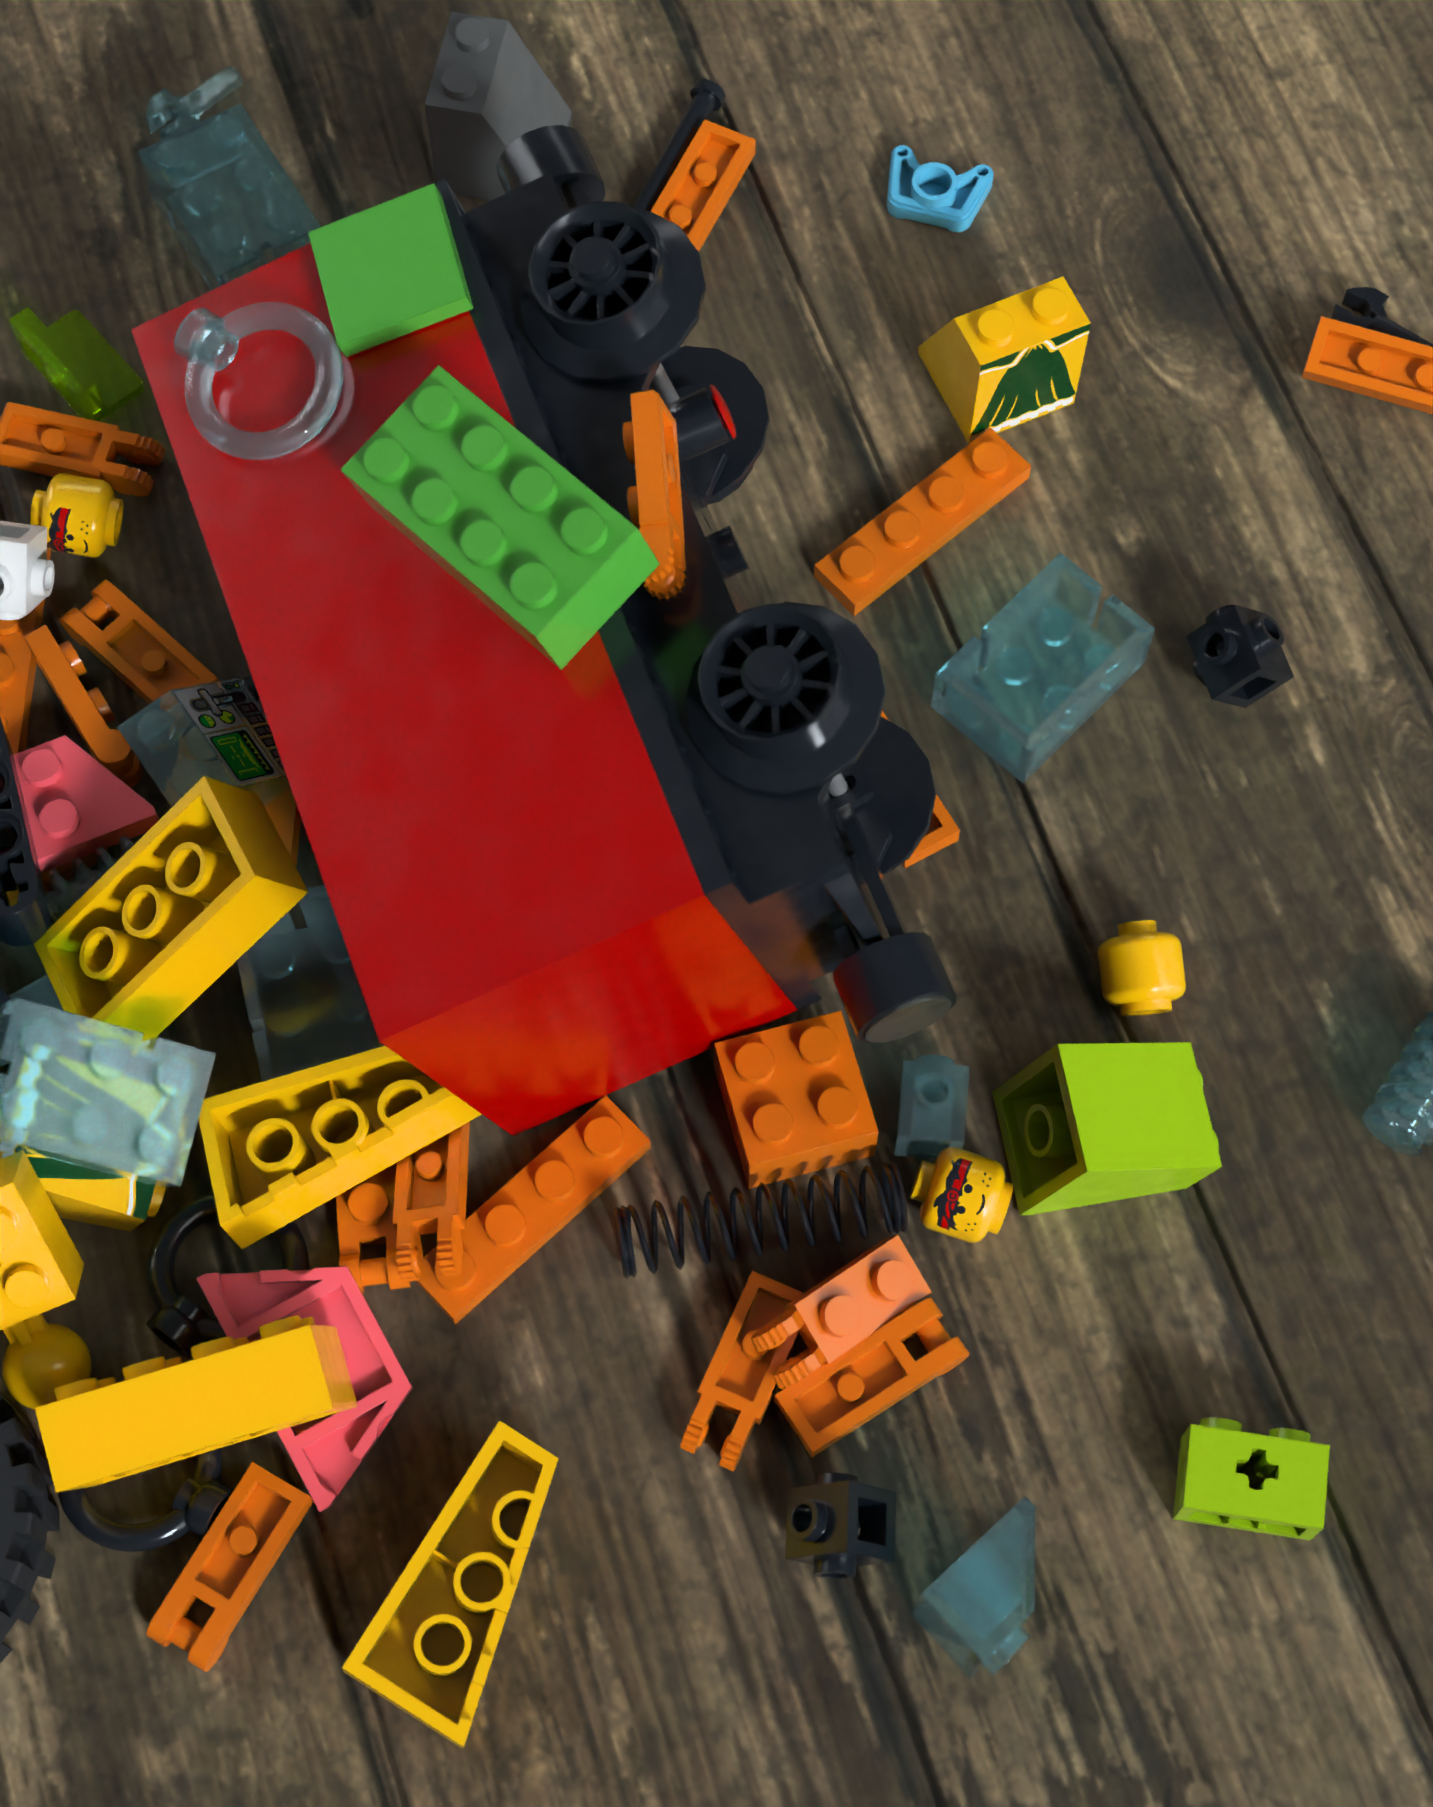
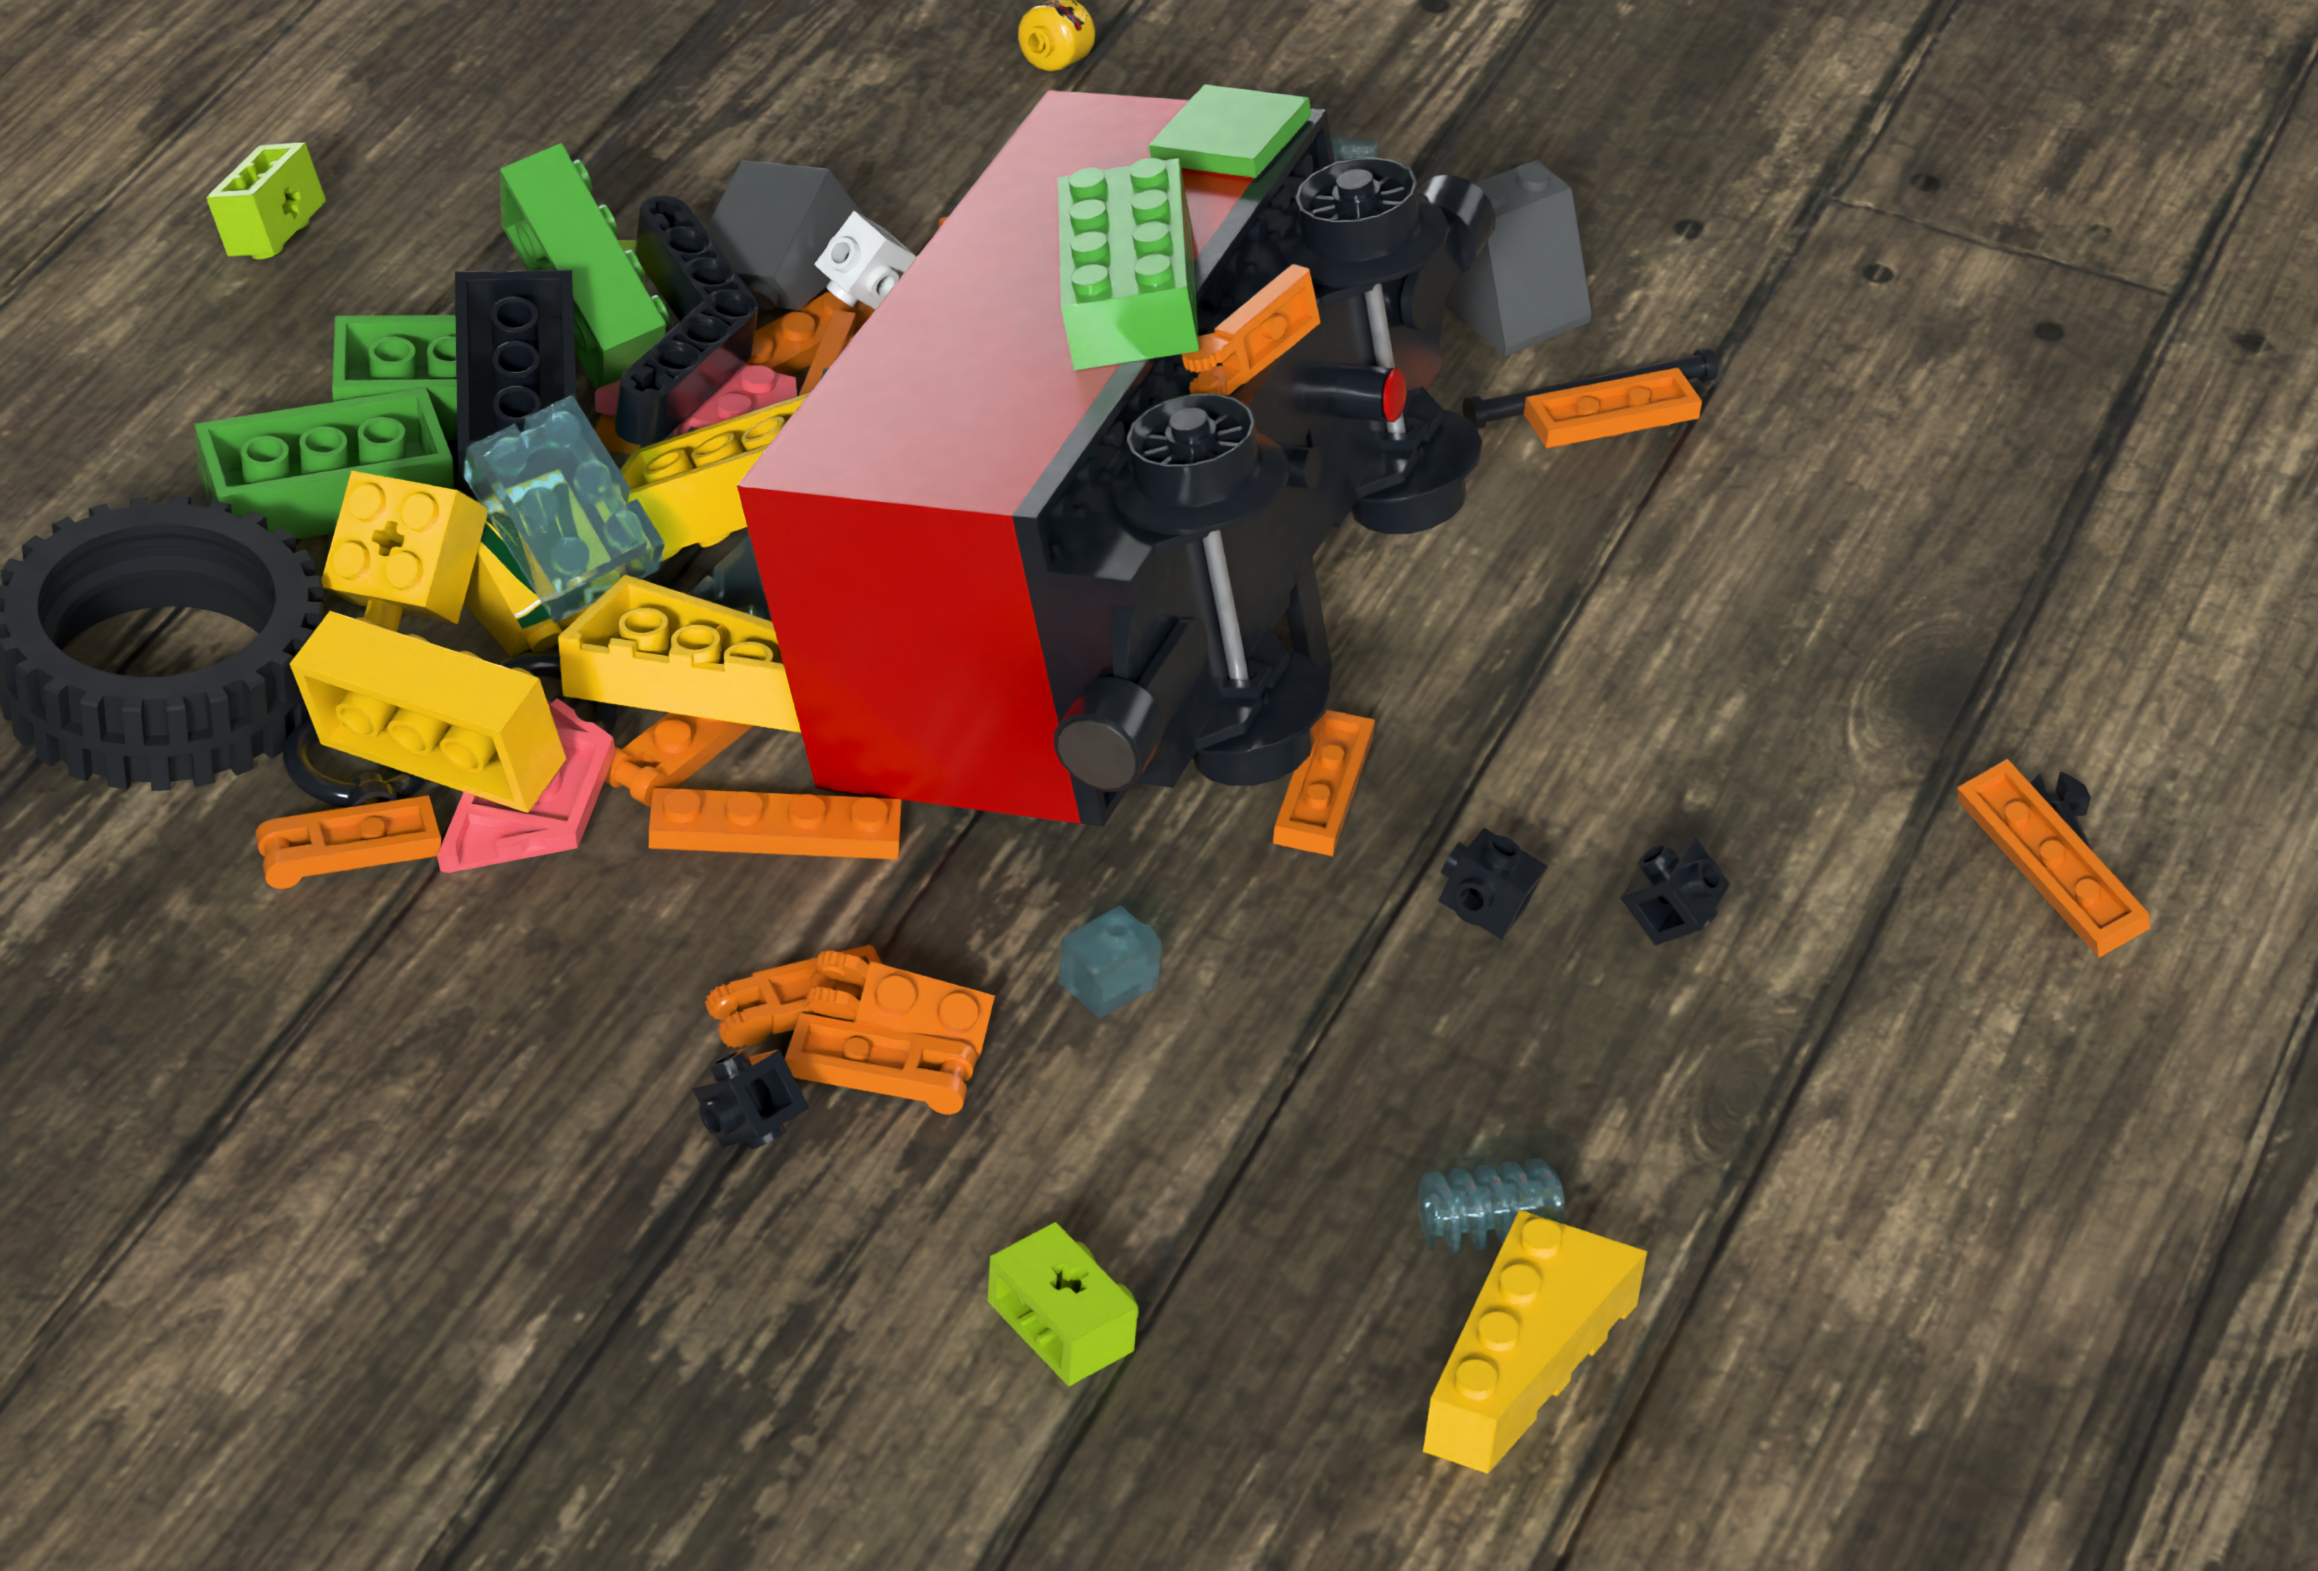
camera: 40 degrees right, 25 degrees down
clear light blue piece [174,302,344,460] -> none
yellow wedge [342,1420,559,1749] -> none
orange hinge [392,1121,470,1282] -> none
black piece [613,1161,908,1279] -> none
orange brick [714,1011,879,1189] -> none
orange plate [814,427,1031,616] -> none
medium azure piece [886,145,994,232] -> none
yellow head [910,1146,1013,1243] -> none
clear light blue slope [912,1496,1035,1679] -> none
yellow slope [918,276,1091,444] -> none
clear light blue piece [931,552,1155,783] -> none
lime slope [992,1042,1222,1216] -> none
yellow head [1098,920,1186,1016] -> none
none -> black brick [1438,828,1548,940]

